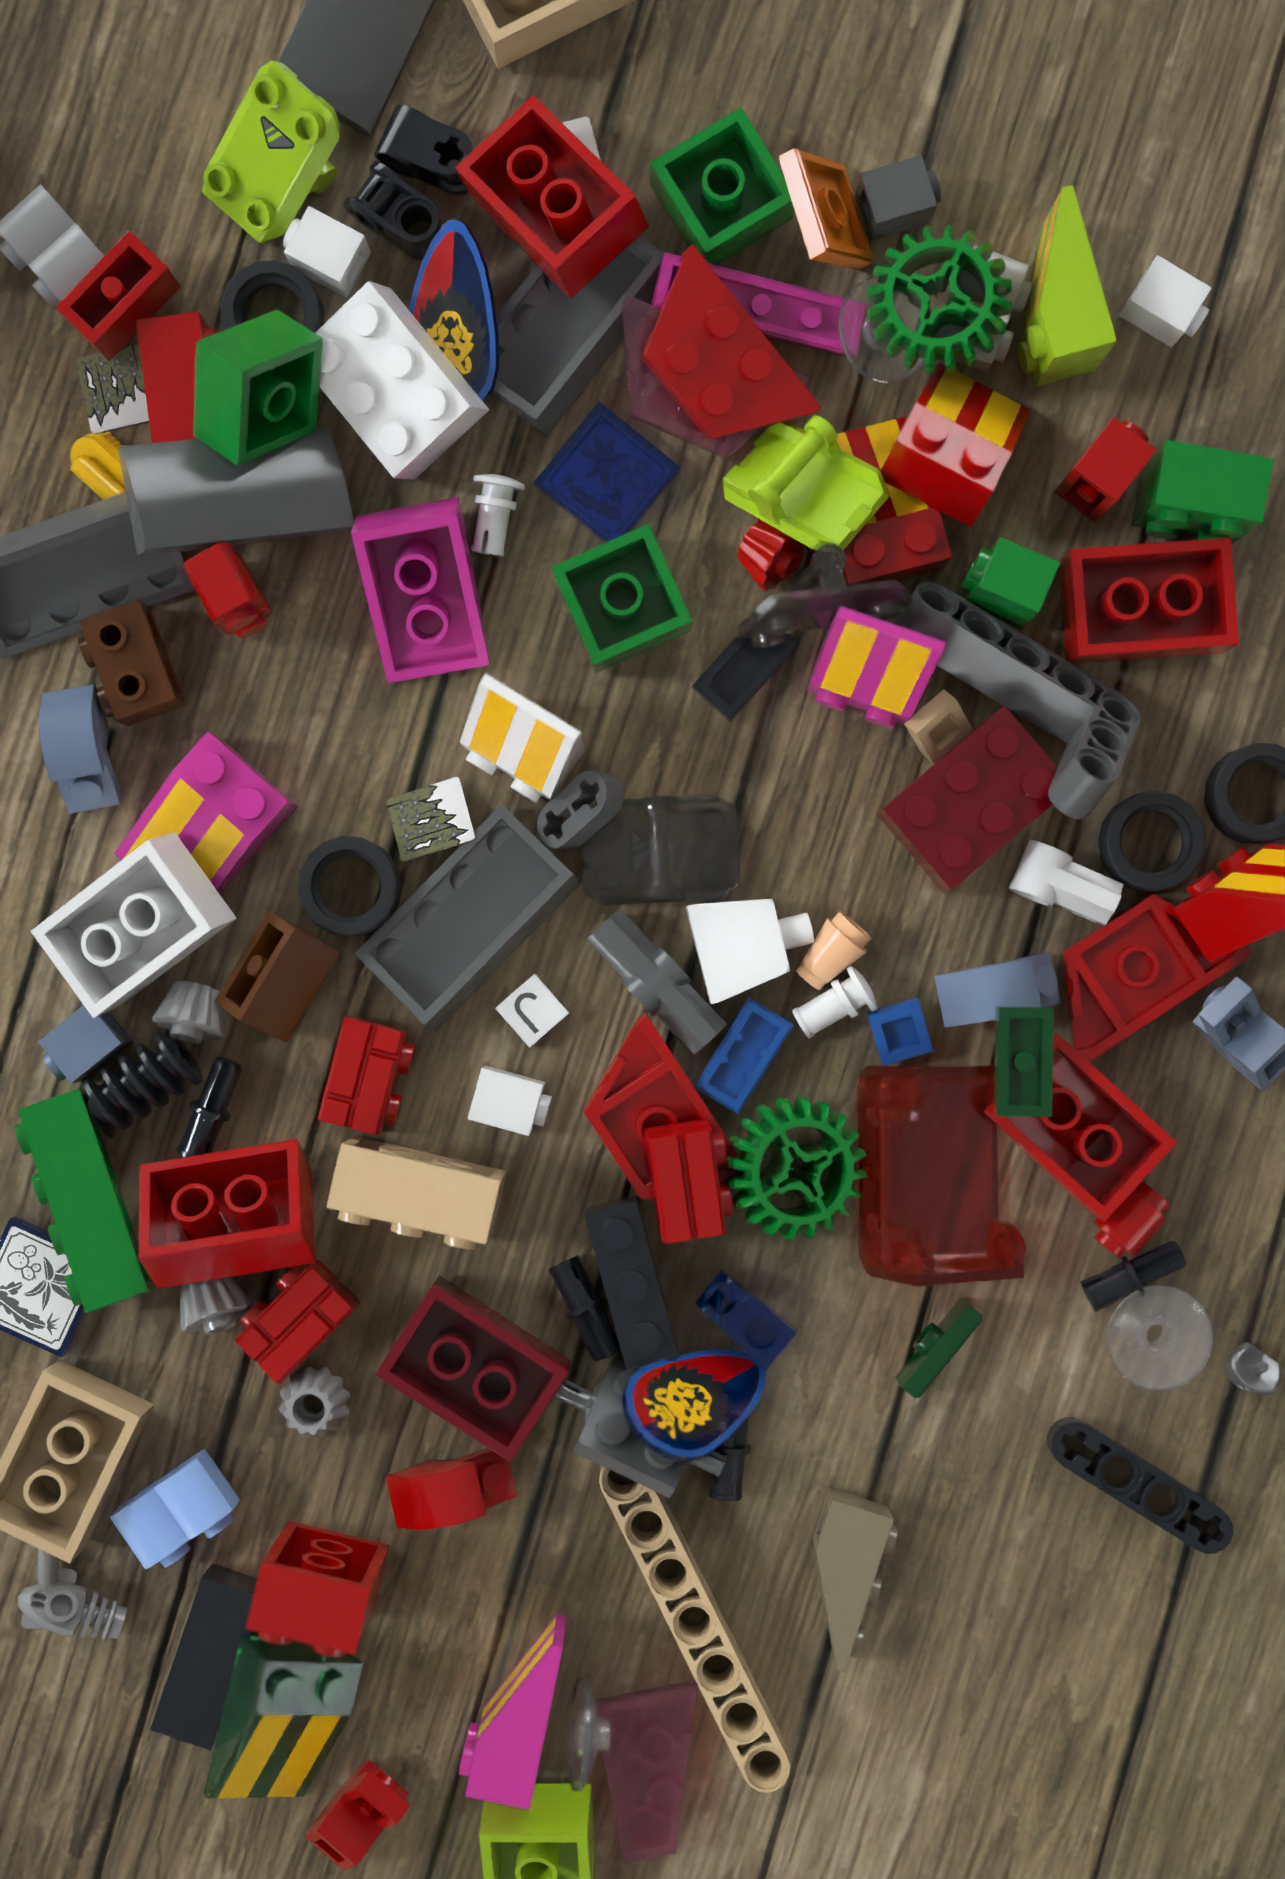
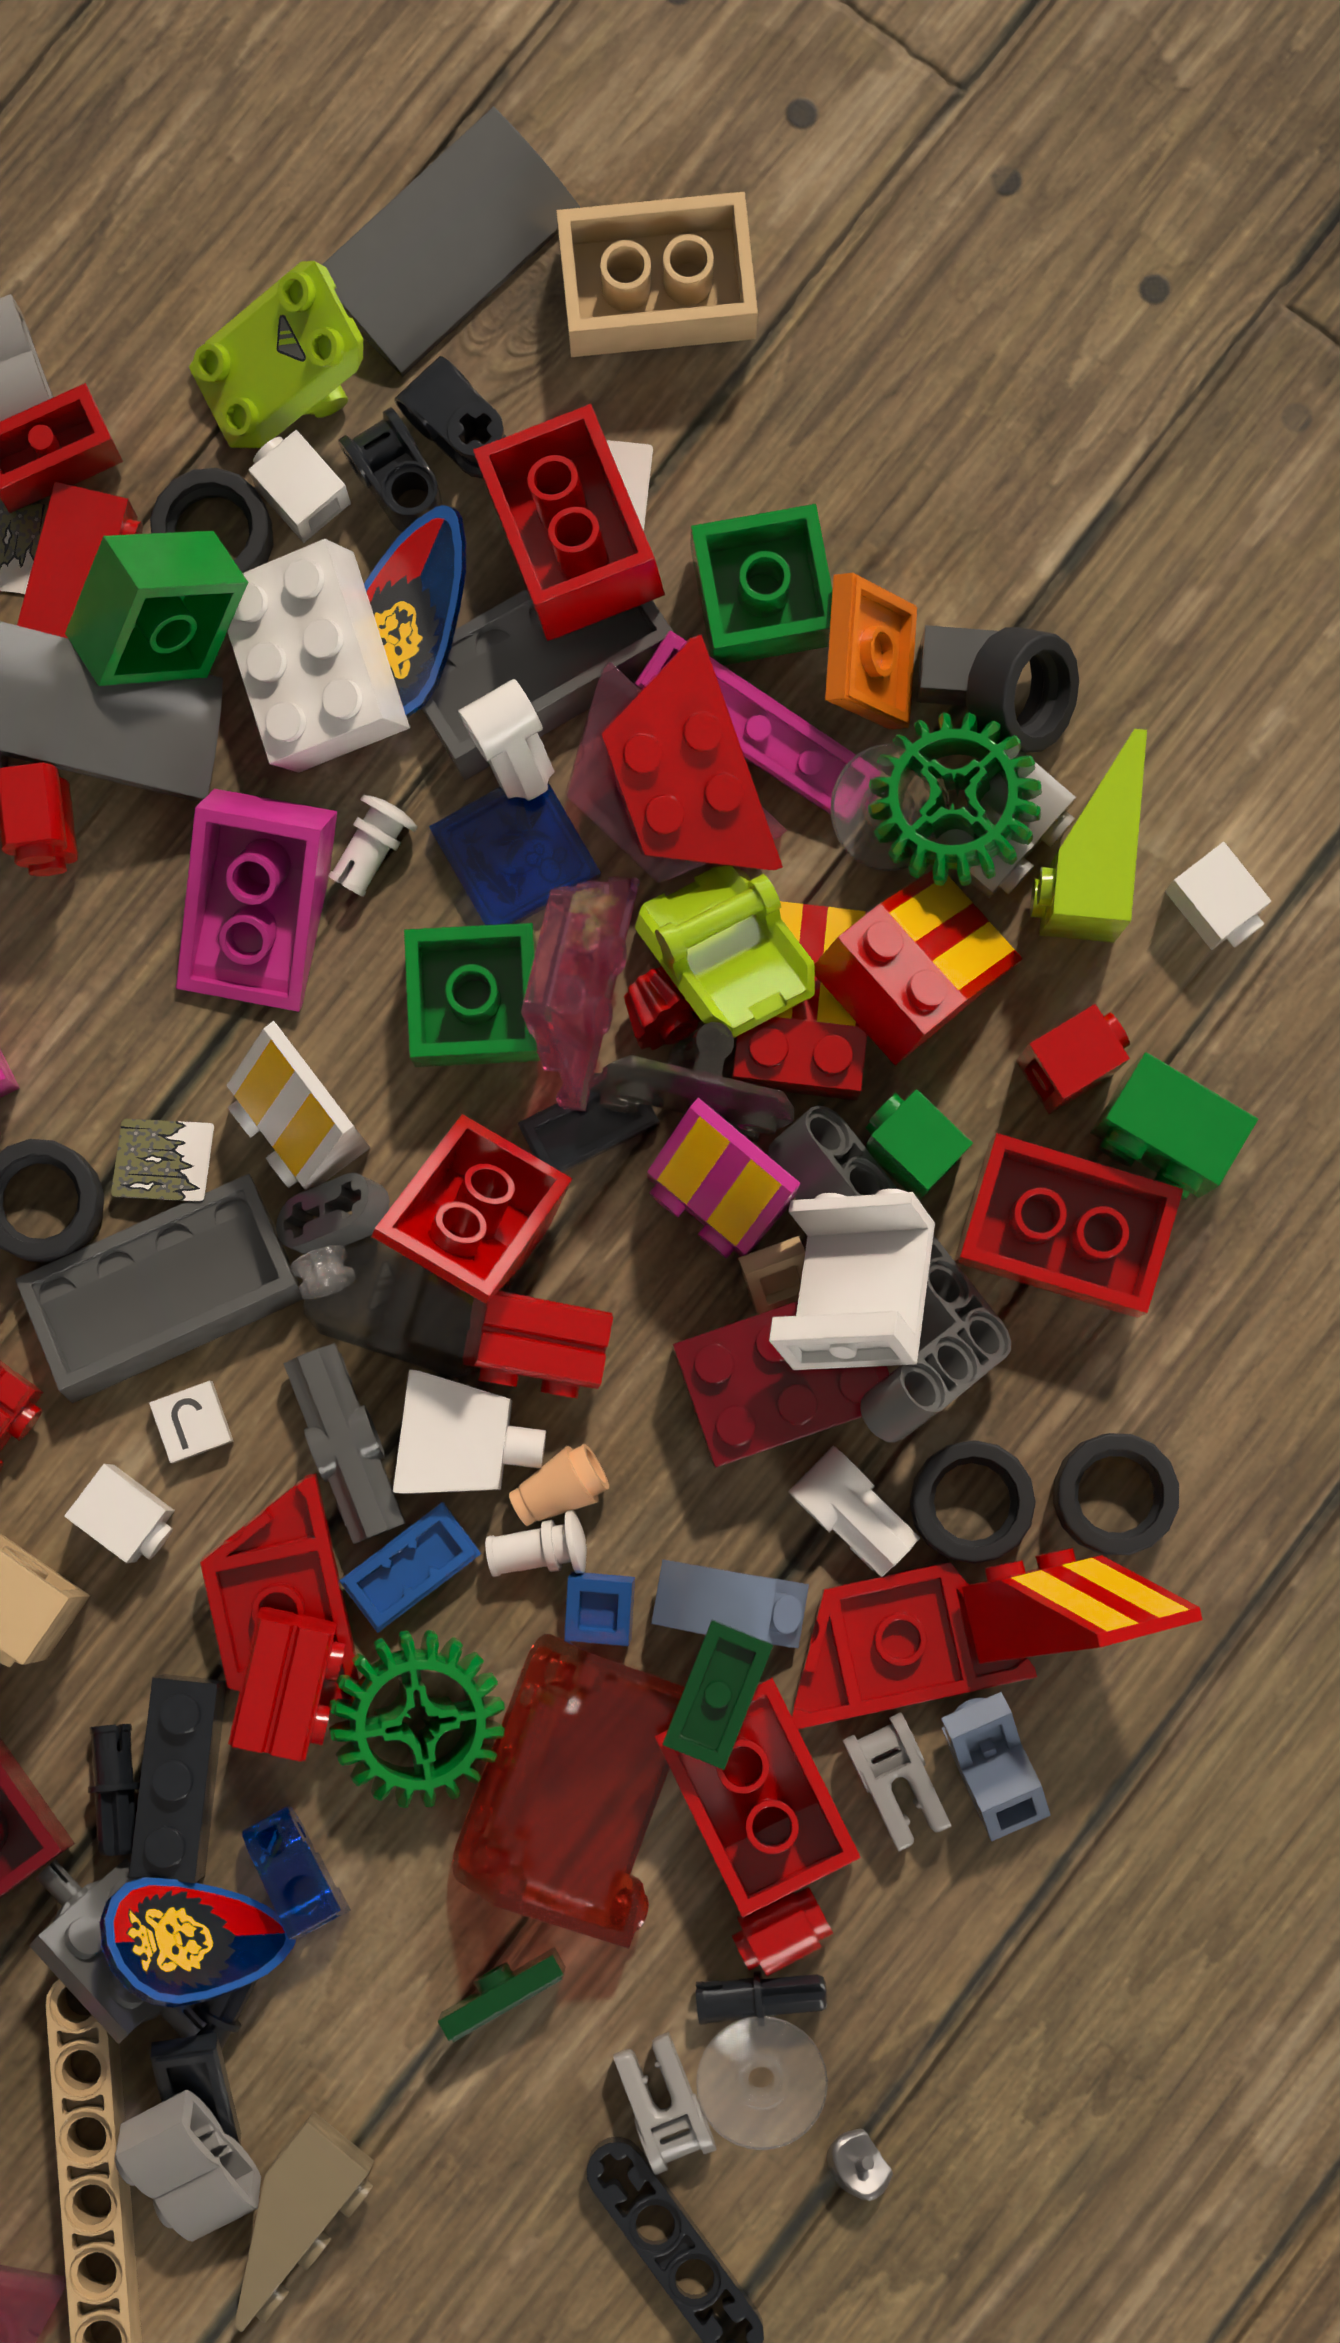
camera: 20 degrees right, 5 degrees down
none -> light grey brick [115,2090,261,2242]
none -> black tile [150,2032,241,2145]
none -> clear bush [290,1245,356,1299]
none -> red slope [371,1114,573,1304]
none -> white piece [458,679,555,801]
none -> red brick [462,1291,613,1399]
none -> clear pink wing [521,876,640,1111]
none -> light grey piece [613,2032,717,2175]
none -> white panel [769,1189,935,1370]
none -> light grey piece [842,1712,952,1851]
none -> black tyre [966,627,1079,753]

